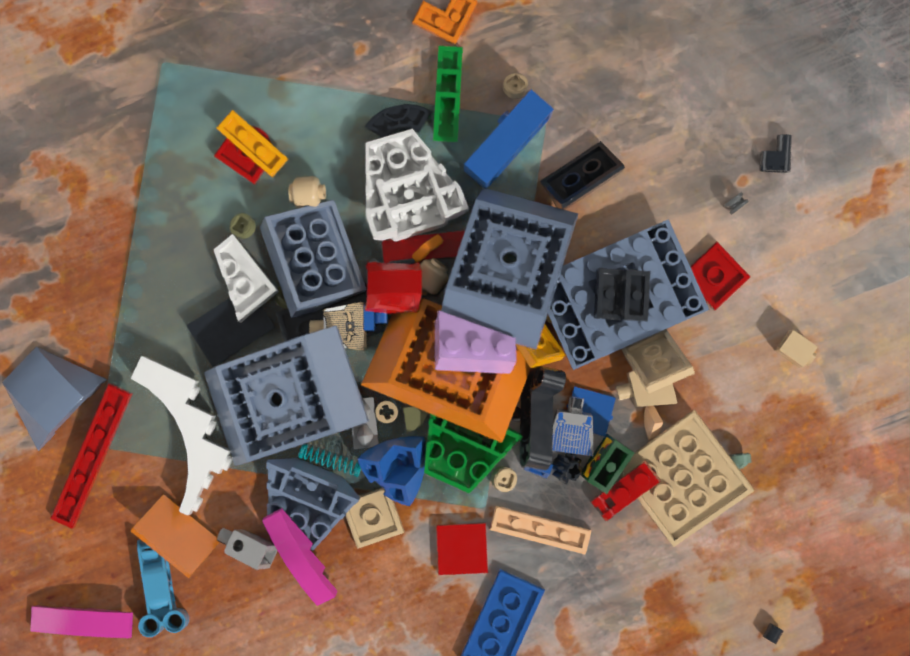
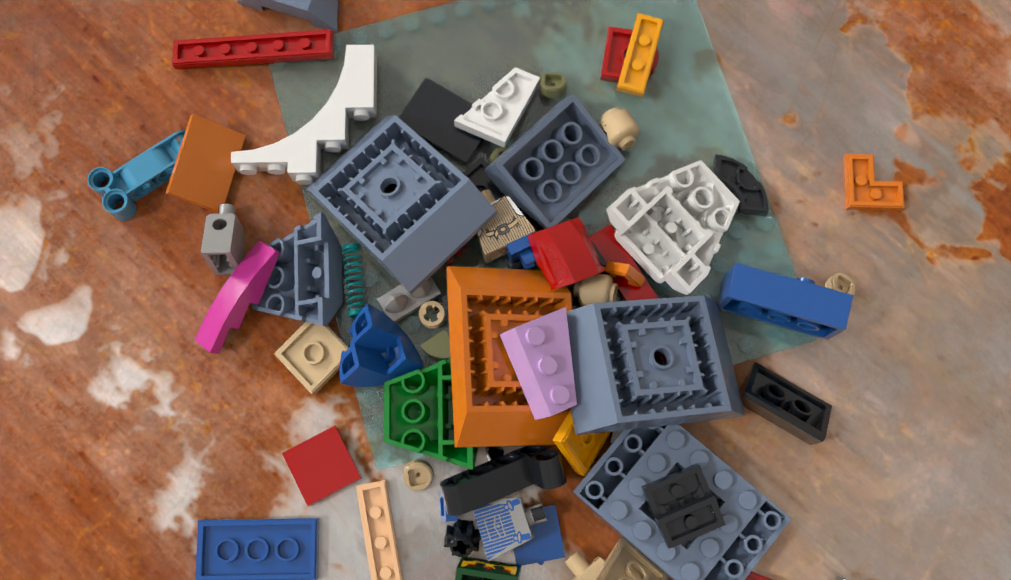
camera: 65 degrees right, 10 degrees down
dark pink slope [30,606,133,638] -> none
green slope [433,46,463,143] -> none

